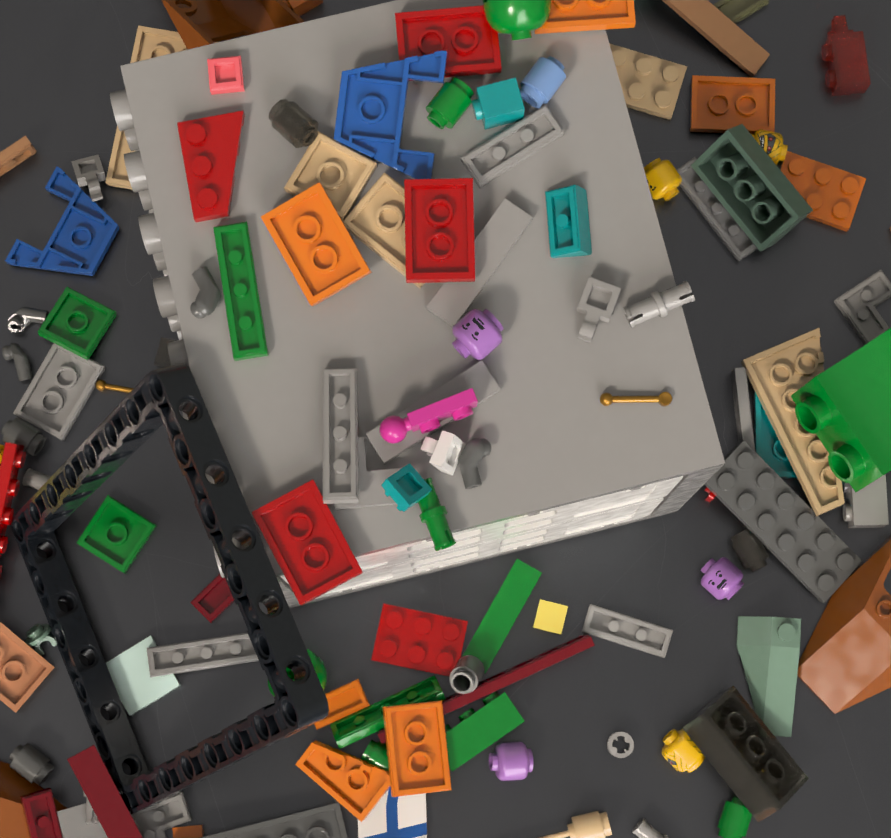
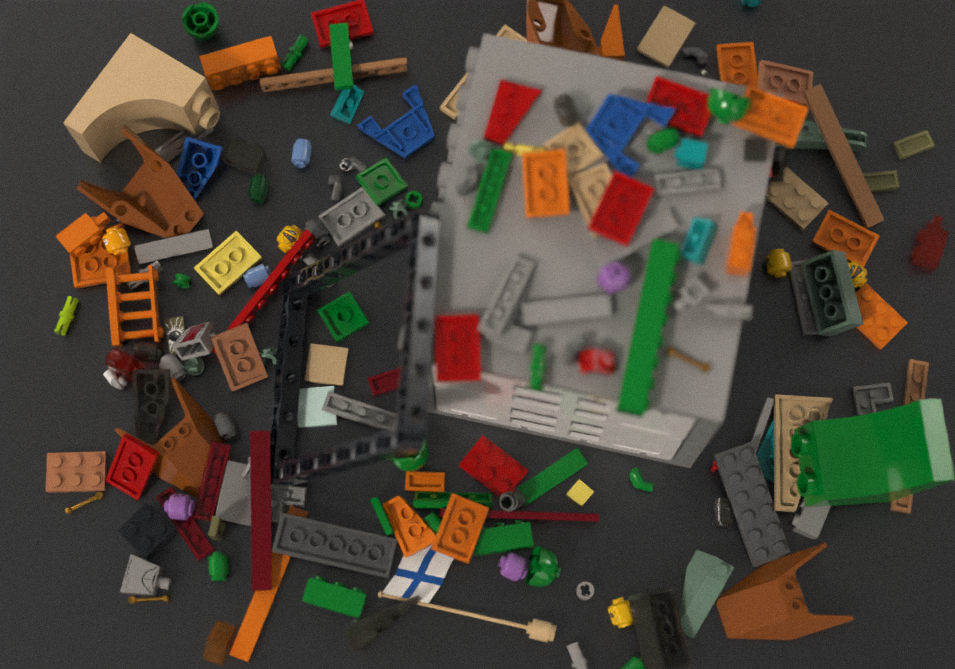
camera: 25 degrees right, 5 degrees down
light grey plate [71,154,106,202] -> none
coral tile [207,56,245,95] -> none
dark pink plate [380,388,478,444] -> none
teal tile [381,463,432,512] -> none
white tile [421,430,466,476] -> none
medium blue brick [520,56,566,108] -> none
light grey tile [581,604,673,658] -> none
medium lavender head [700,557,744,600] -> none
none -> tan tile [304,343,349,387]
none -> green tile [370,496,394,537]
none -> sand green plate [389,200,408,219]
none -> green bush [405,191,423,210]
none -> sand green plate [469,140,491,163]
none -> light yellow axle [504,142,546,156]
none -> green cylinder [525,546,561,587]
none -> red bracket [579,348,615,375]
none -> green brick [616,238,681,418]
none -> green arm [629,467,654,492]
none -> orange hinge [725,211,757,277]
none -> clear smoke tile [743,138,767,162]

